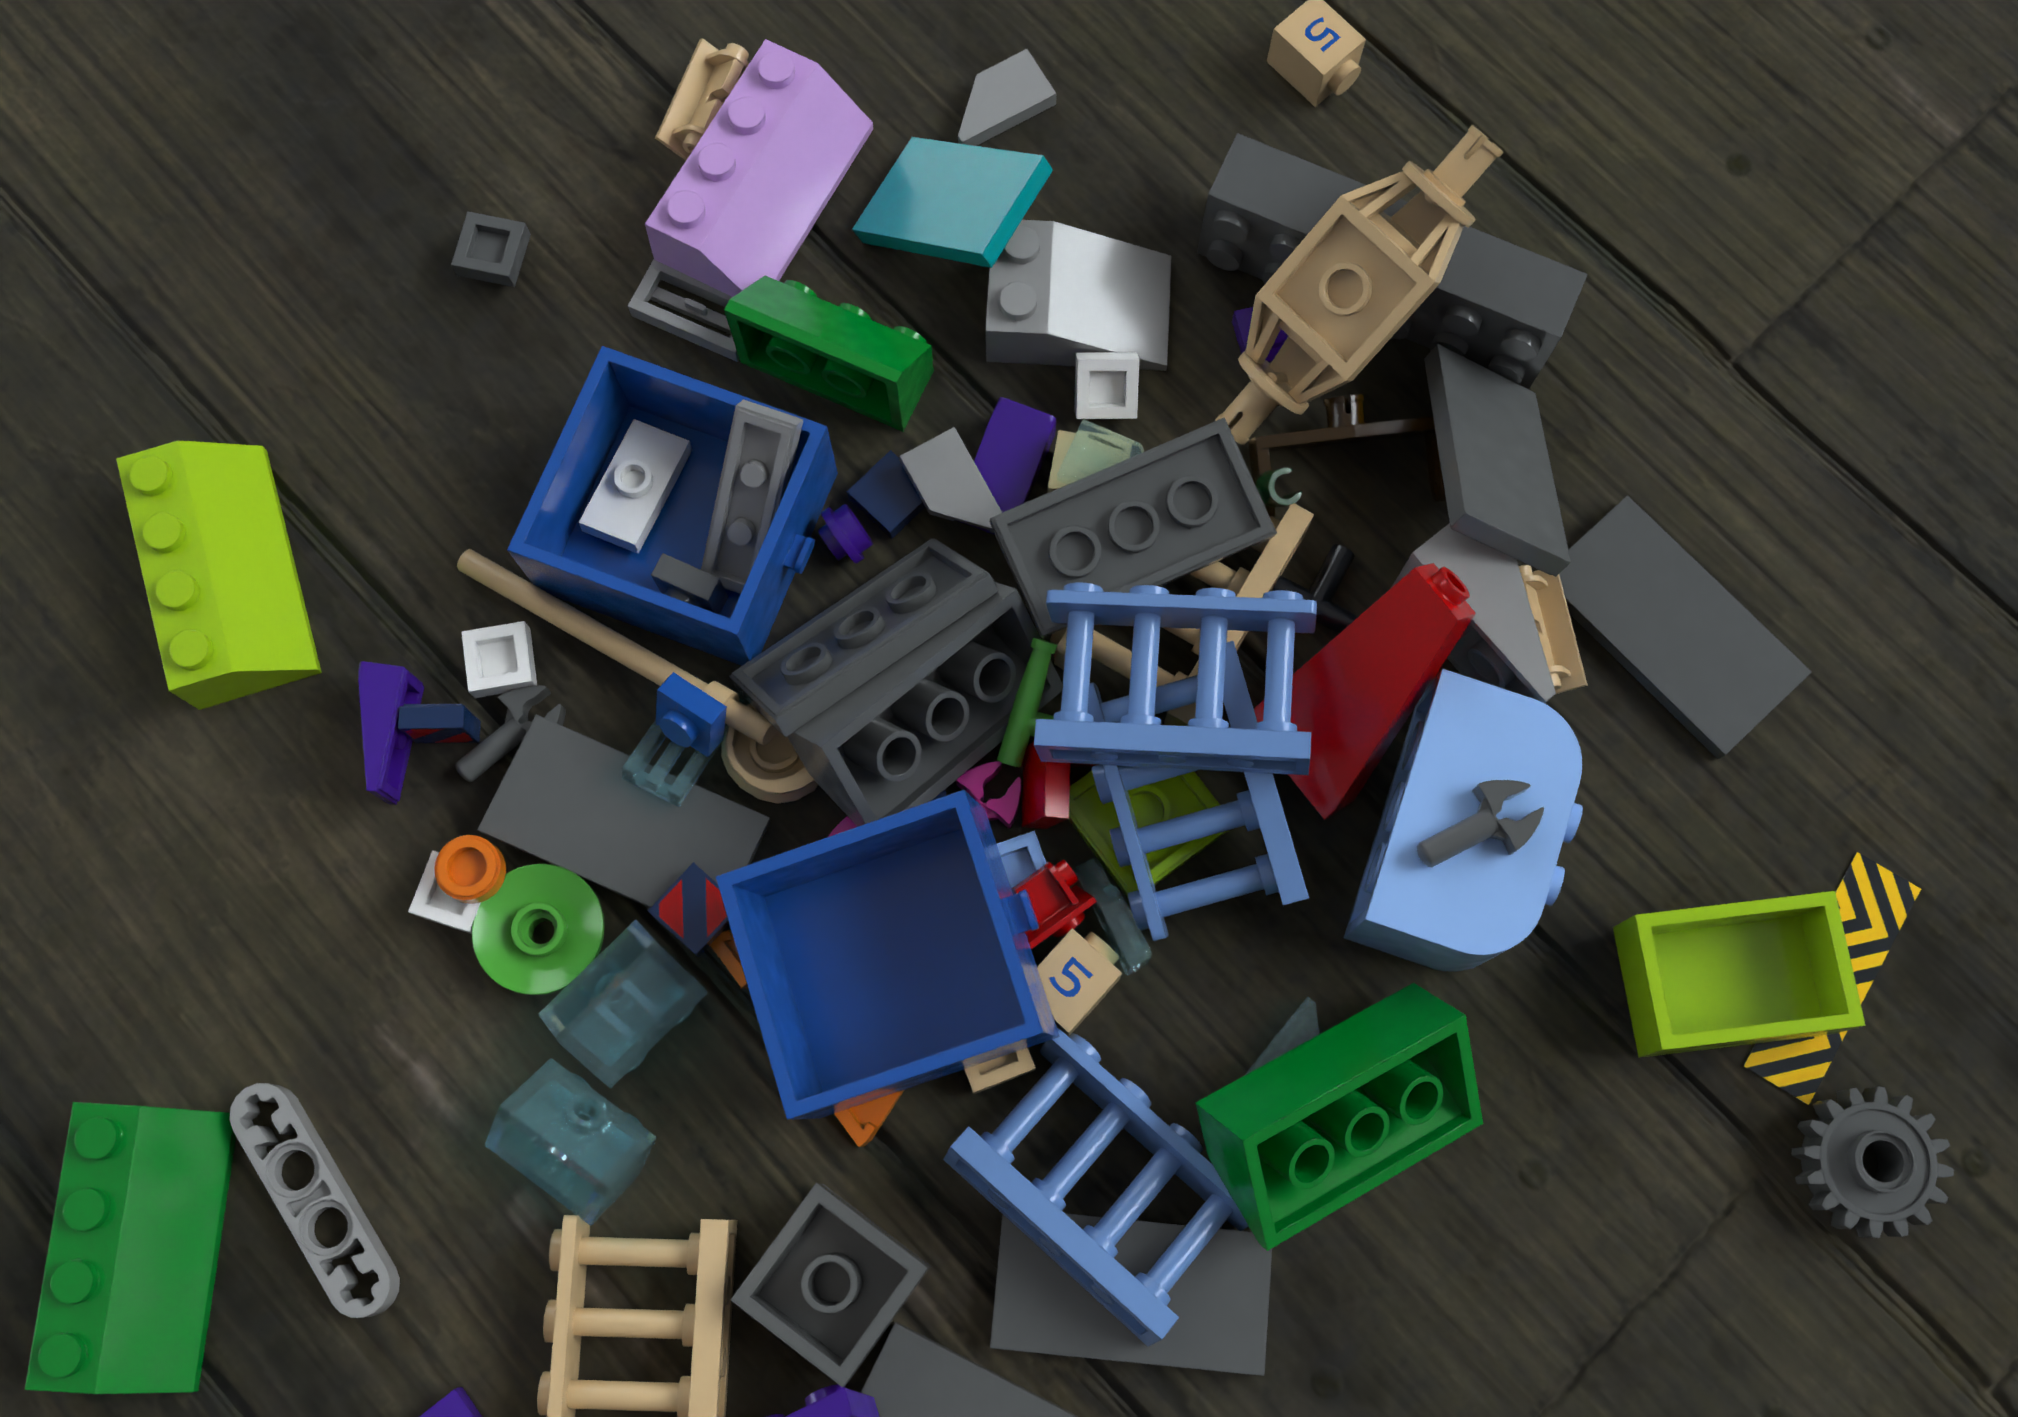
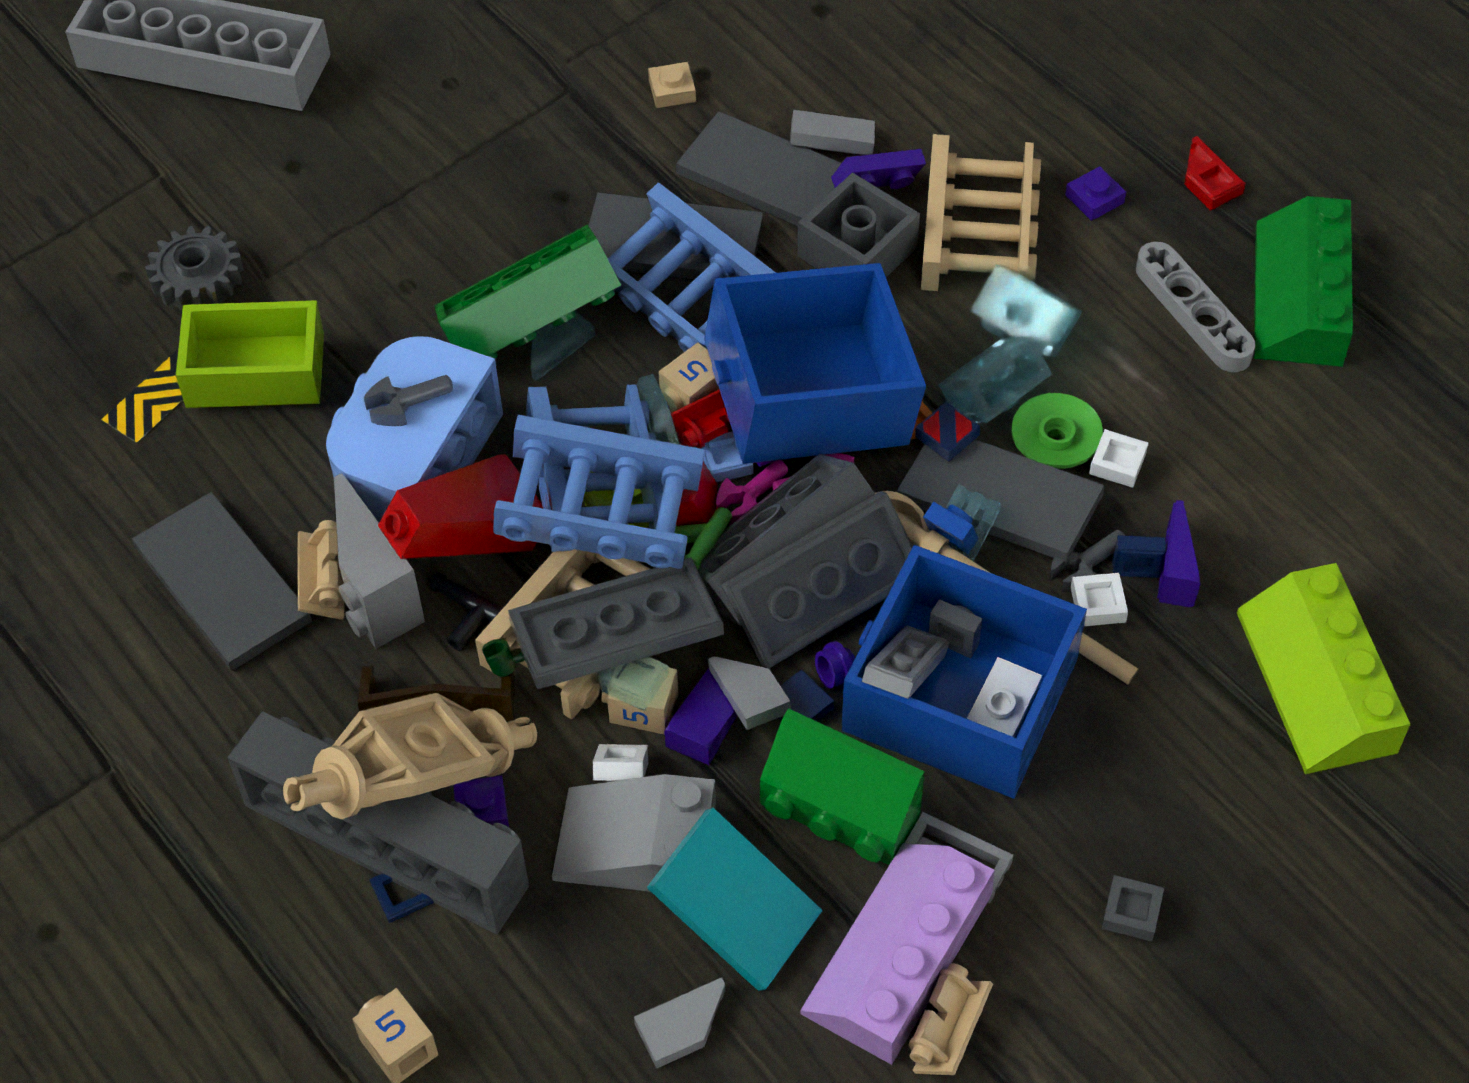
camera: 175 degrees left, 20 degrees down
orange tile [434,835,506,904] -> none
dark grey tile [1424,344,1571,577] -> none

